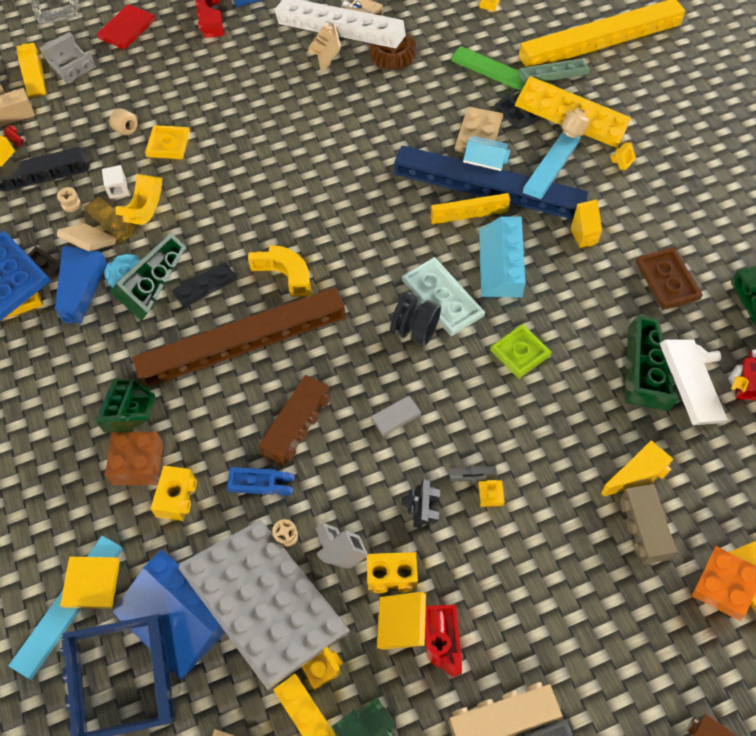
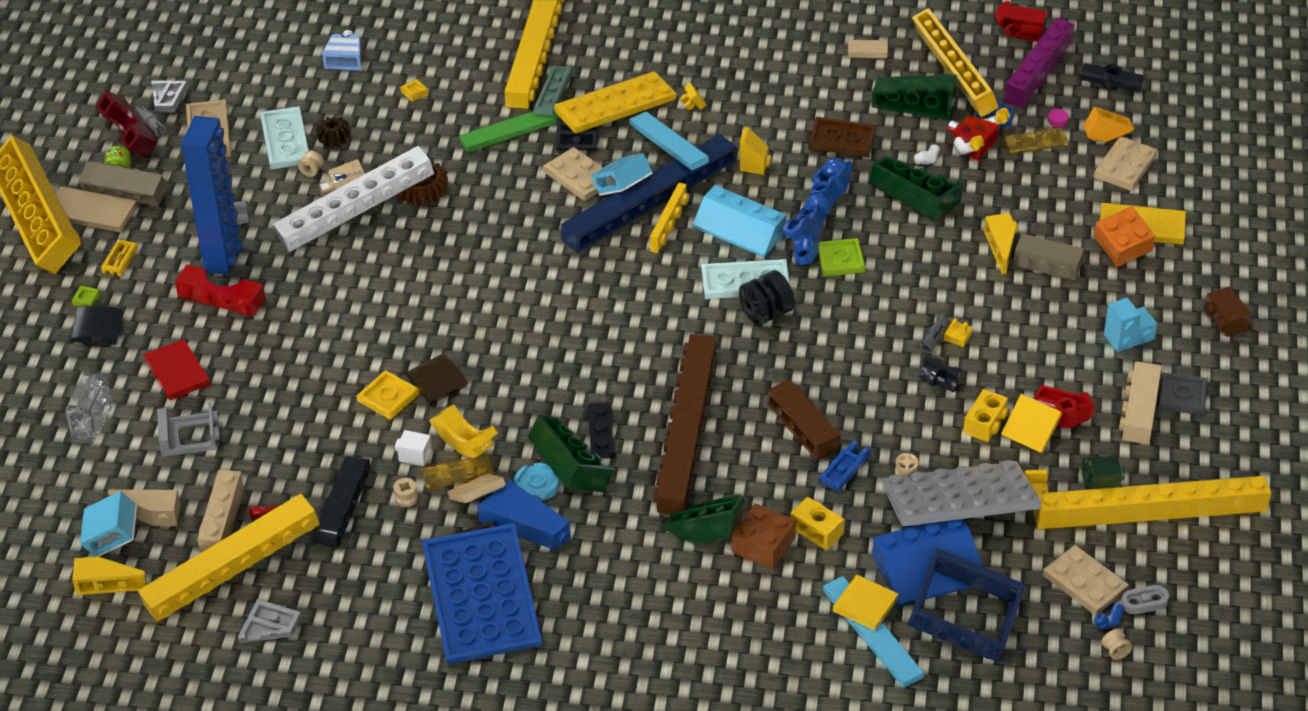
camera: 60 degrees left, 15 degrees down
yellow slope [16,43,46,98] -> none
tan head [109,109,138,135] -> none
yellow arch [248,245,311,297] -> none
tan hinge [308,23,341,73] -> none
light grey brick [316,522,368,569] -> none
light grey tile [371,396,421,436] -> none
tan head [561,108,590,138] -> none
white tile [660,340,728,425] -> none
none -> dark brown slope [405,354,468,405]
none -> blue piece [783,158,854,265]
none -> medium azure brick [1104,298,1158,352]

